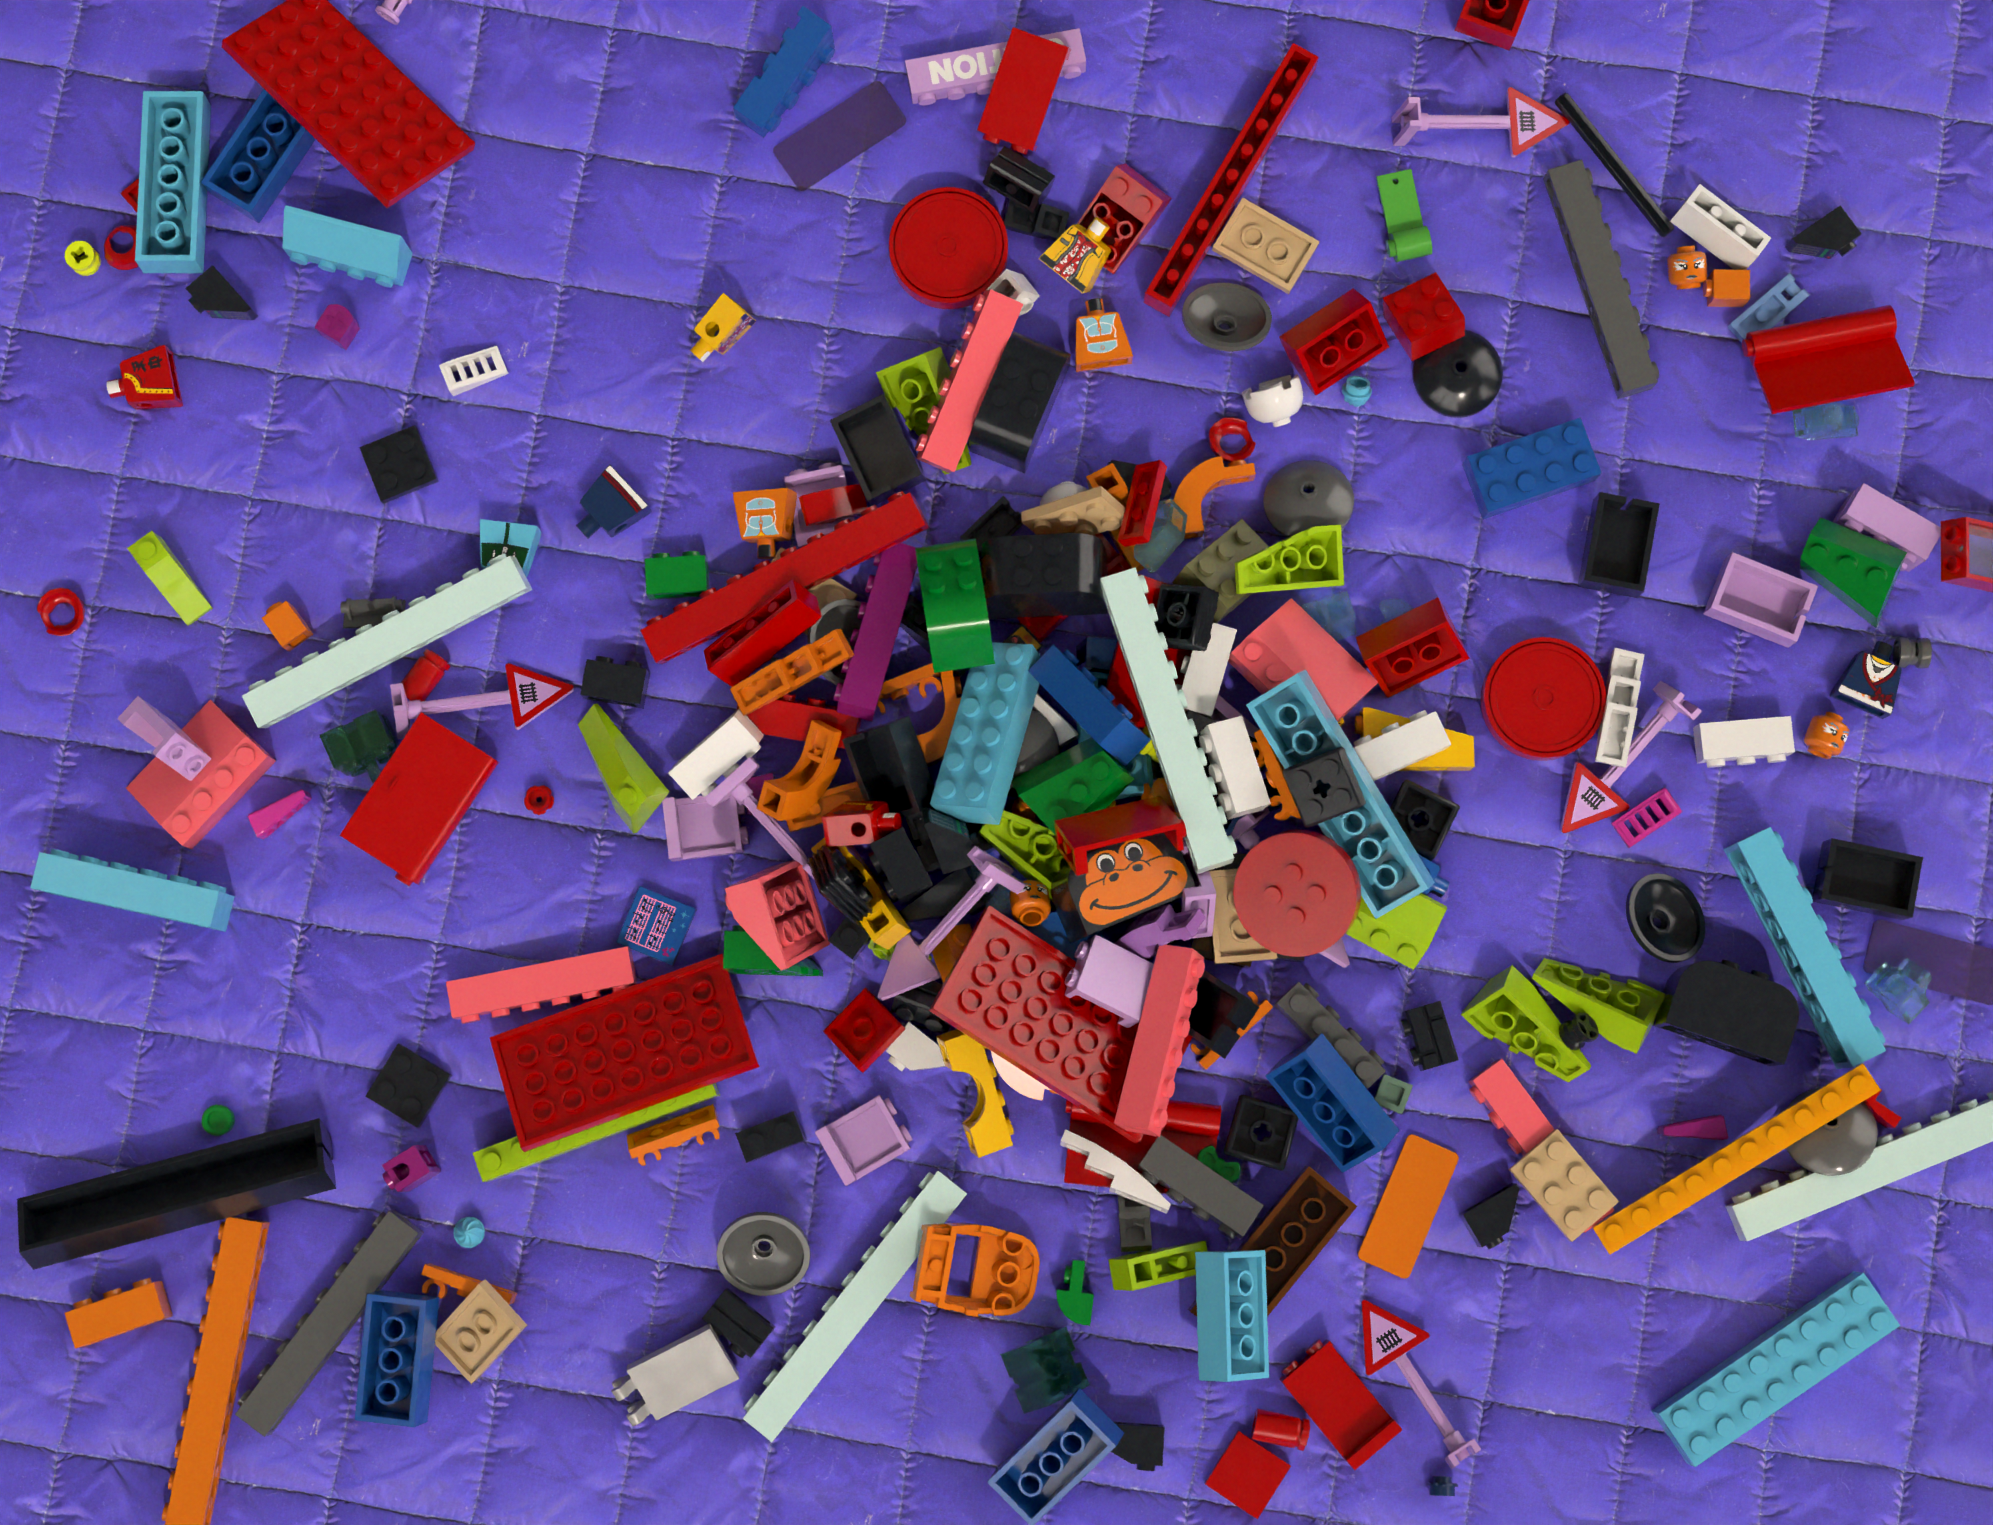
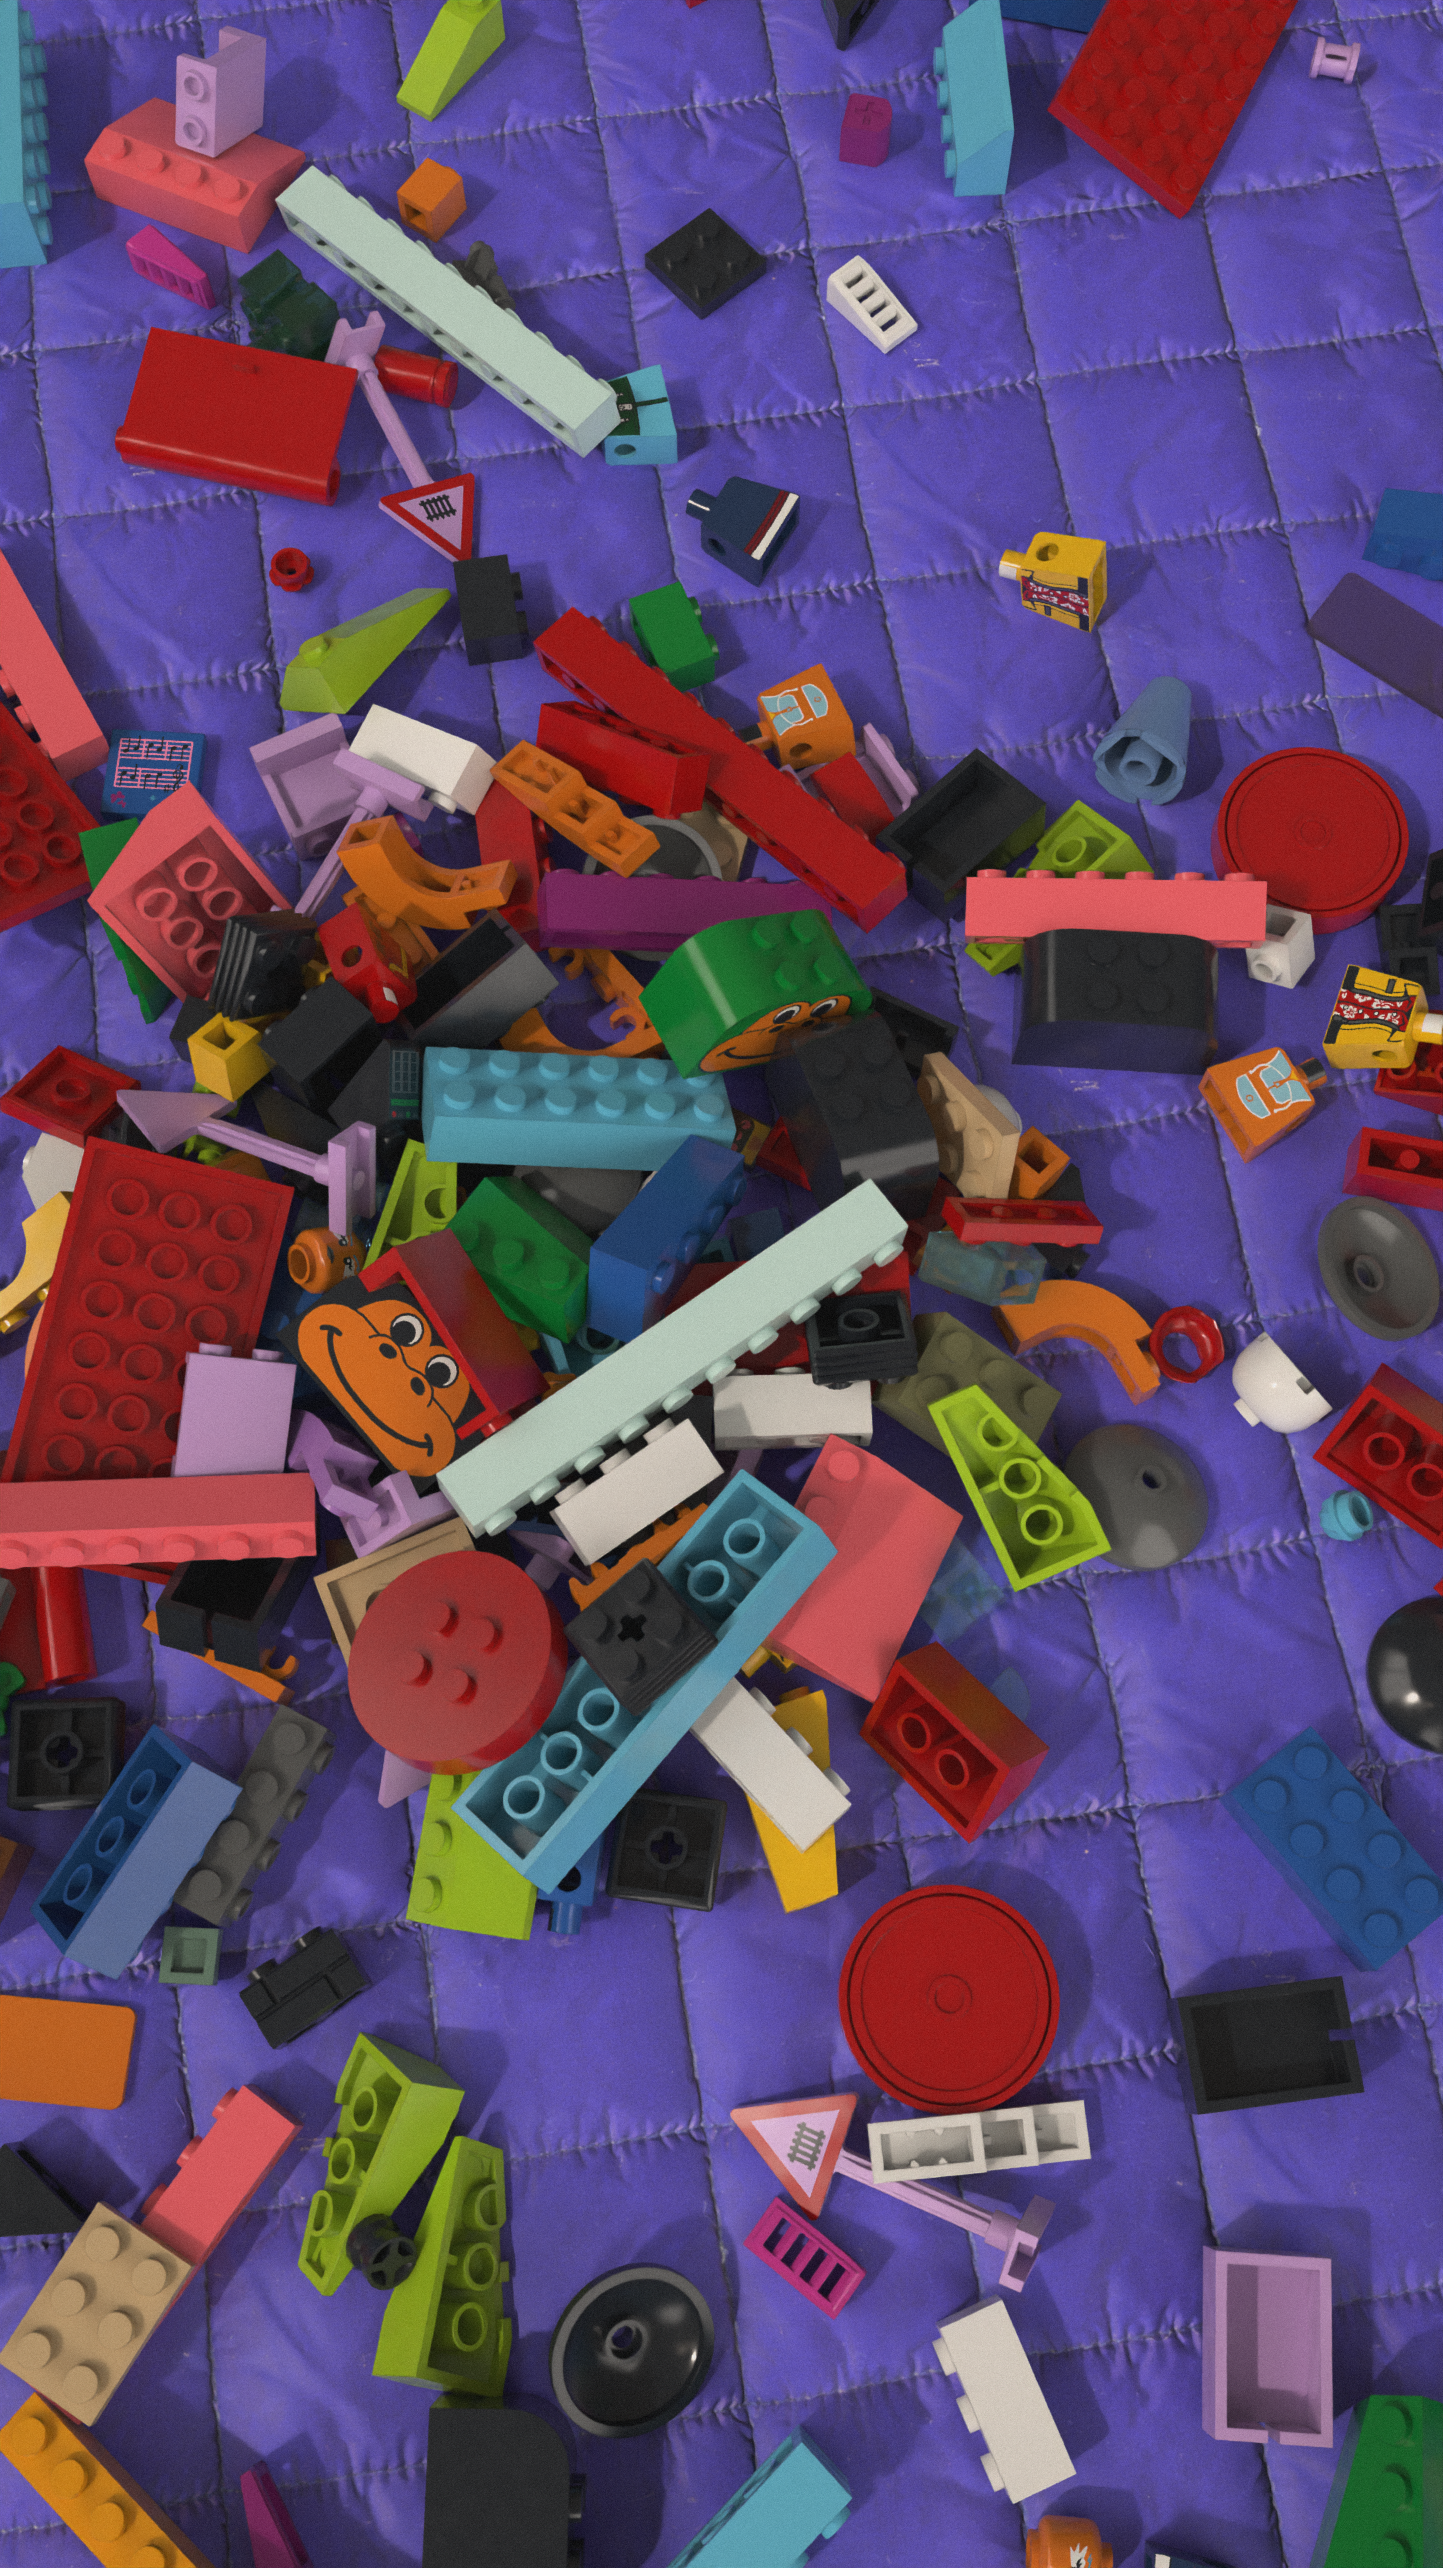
camera: 70 degrees right, 10 degrees down
none -> medium blue cone [1093,676,1192,805]

